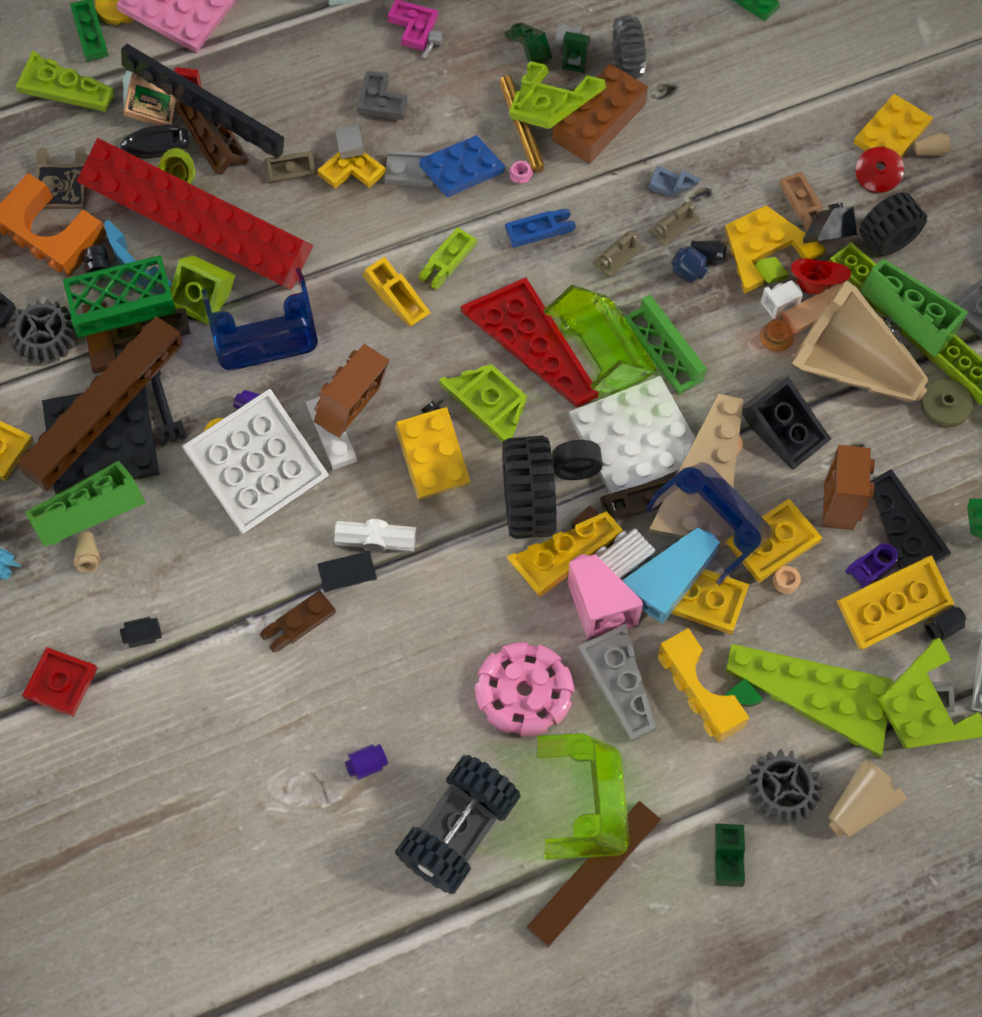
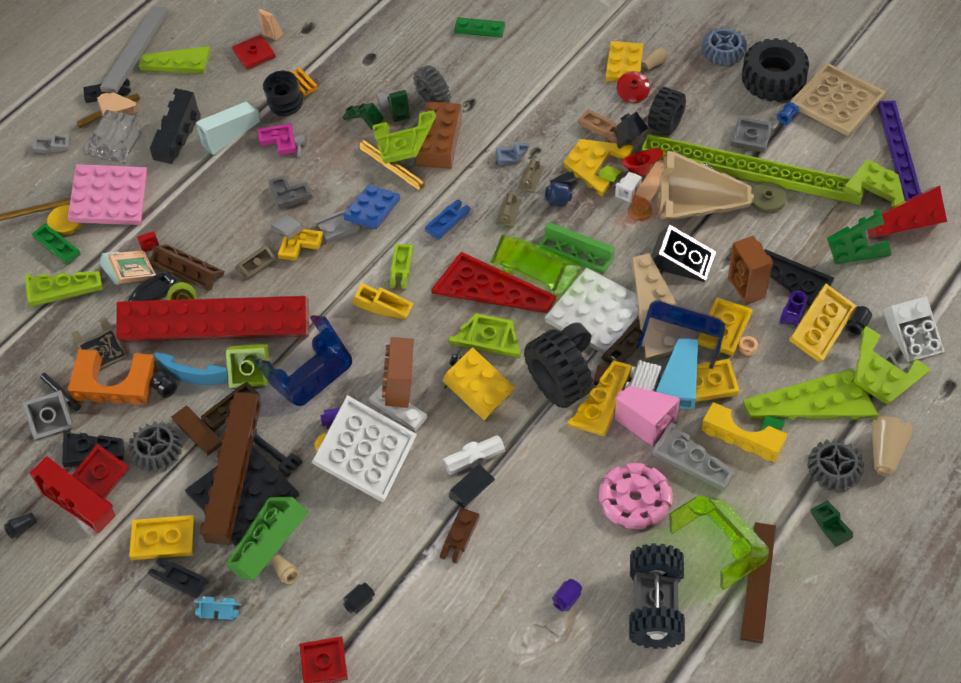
camera: 25 degrees left, 10 degrees down
green fence [63,255,177,338] -> none
black plate [121,43,285,159] -> none
bright pink plate [509,161,533,184] -> none
bright green wedge [860,259,968,357] -> none

